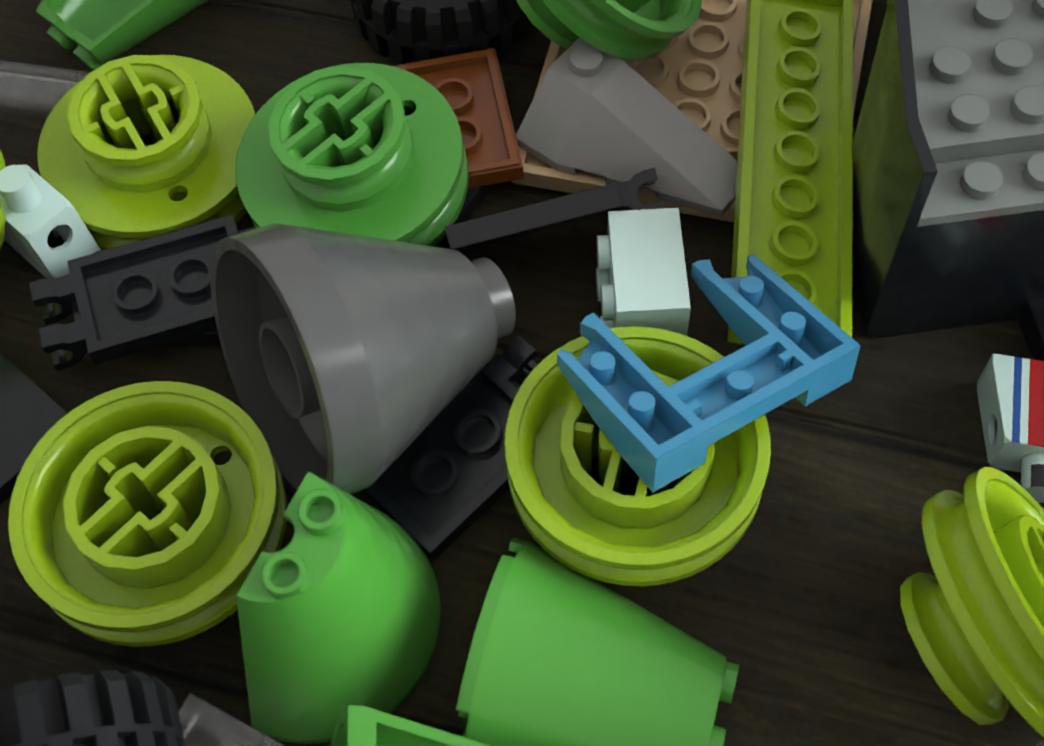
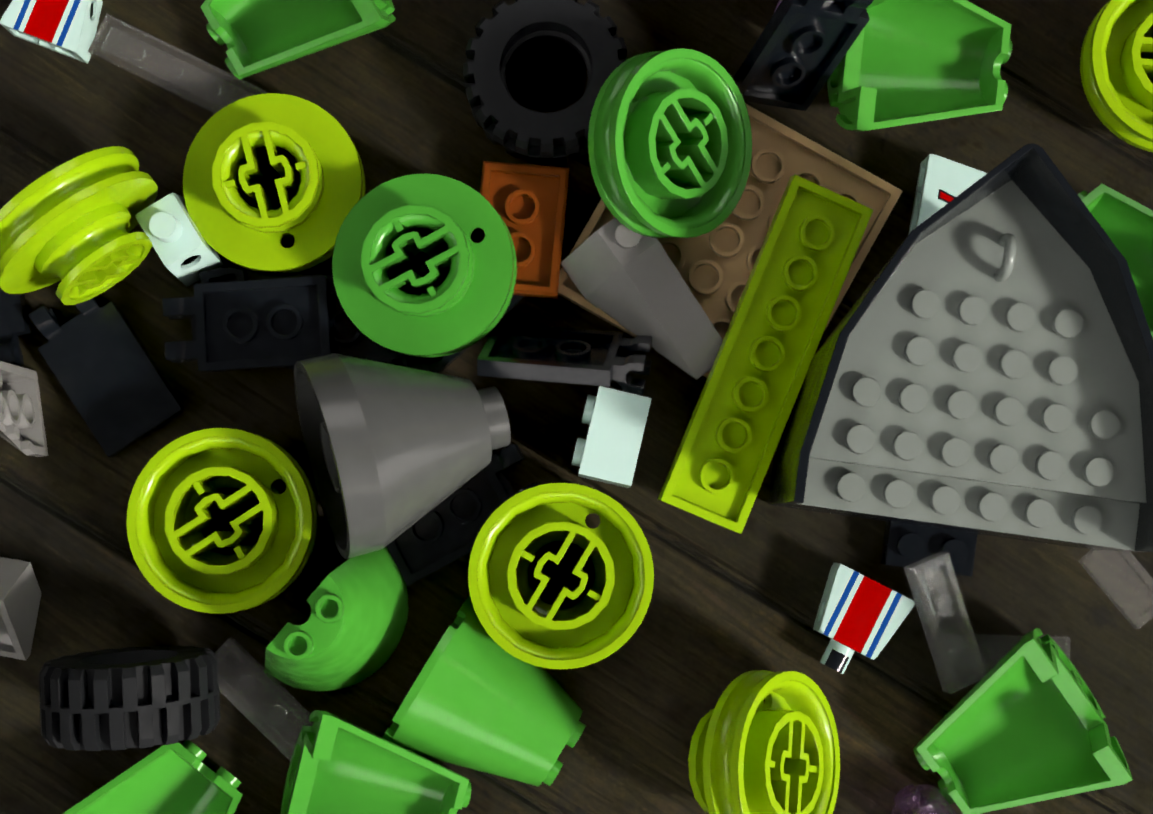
camera: 10 degrees right, 25 degrees up
dark azure wedge [557,255,861,492] -> none

